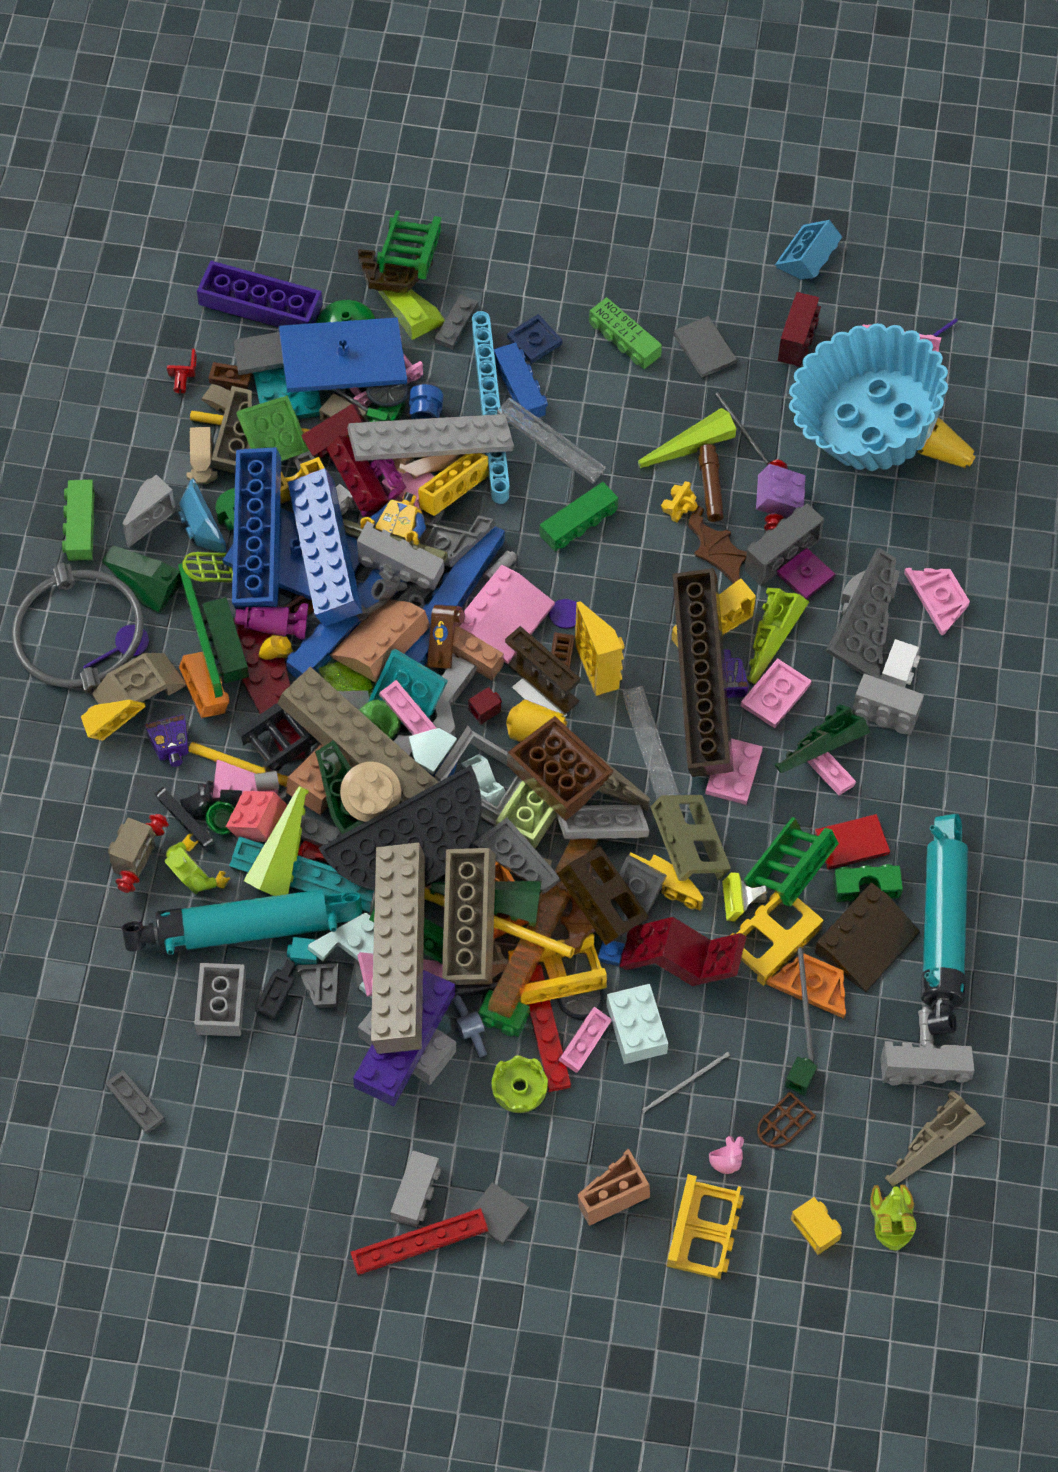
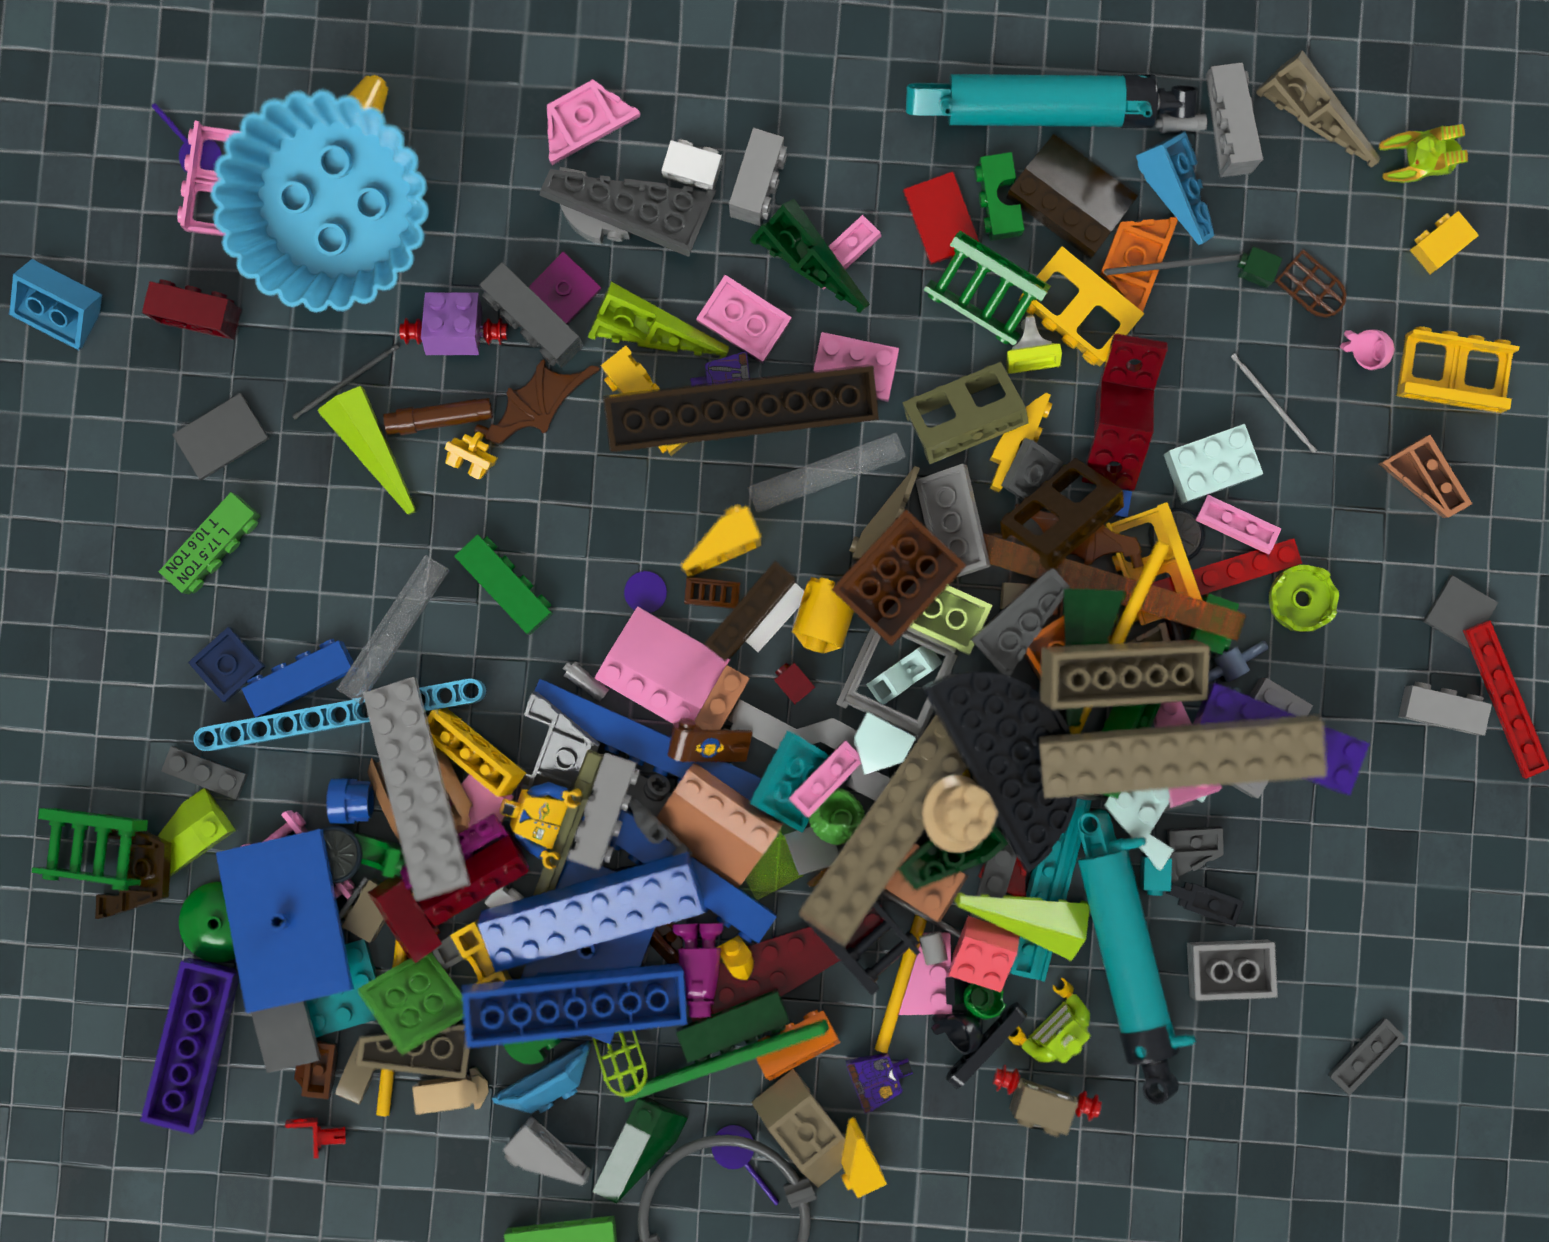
camera: 90 degrees left, 25 degrees up
none -> dark azure wedge [1136,131,1214,245]

